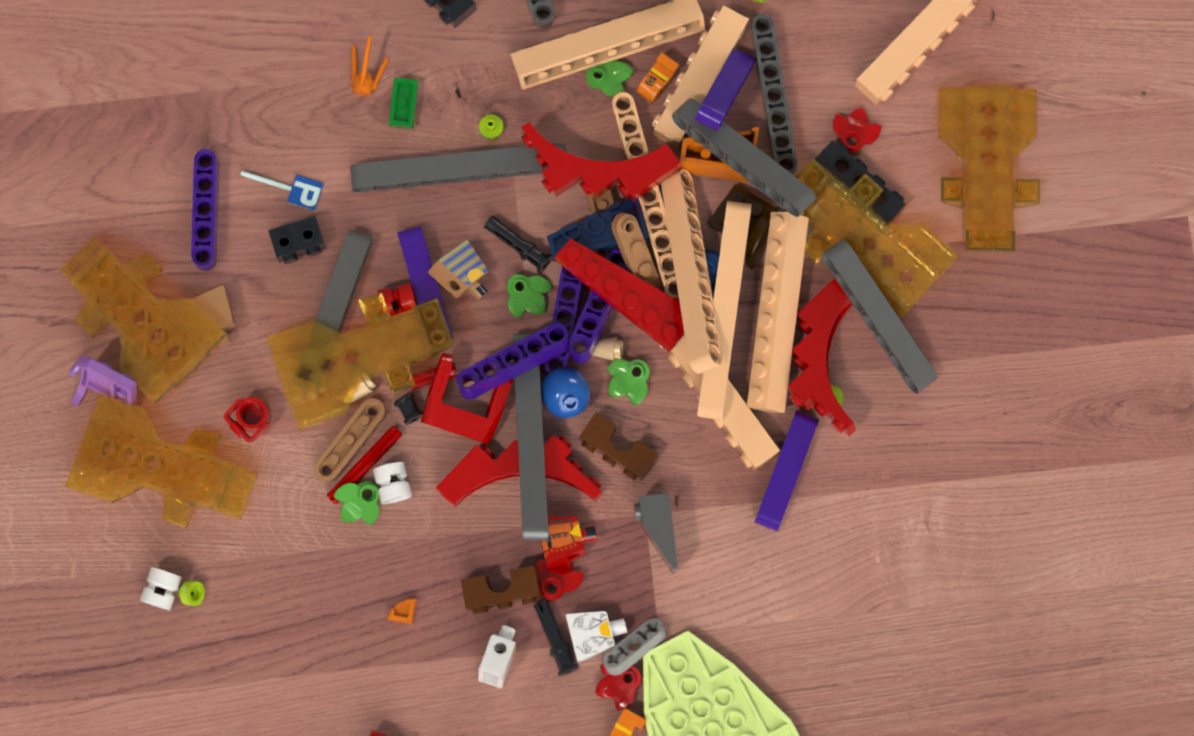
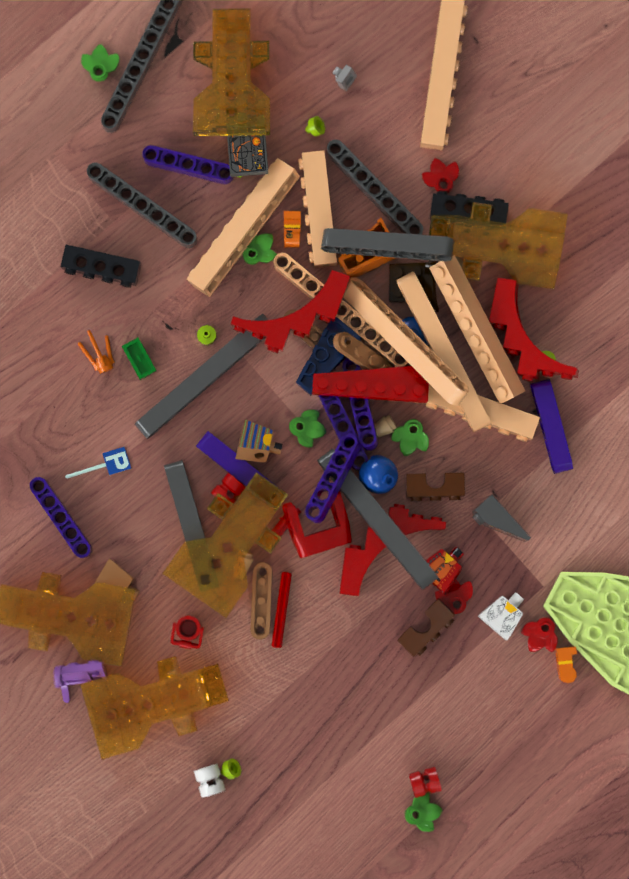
camera: 40 degrees left, 5 degrees up
black brick [268,216,326,264] -> none
bright green plate [333,481,380,525] -> none
white wheel [373,462,412,504] -> none
orange tile [387,599,417,624] -> none
black bush [393,393,423,425] -> none
white torso [478,625,516,689] -> none
black pin [484,215,552,273] -> none
black pin [533,600,579,677] -> none
light grey beam [603,618,666,675] -> none
dark purple beam [695,48,756,131] -> none
dark grey beam [821,239,937,394] -> none
clear yellow piece [938,85,1040,252] -> none

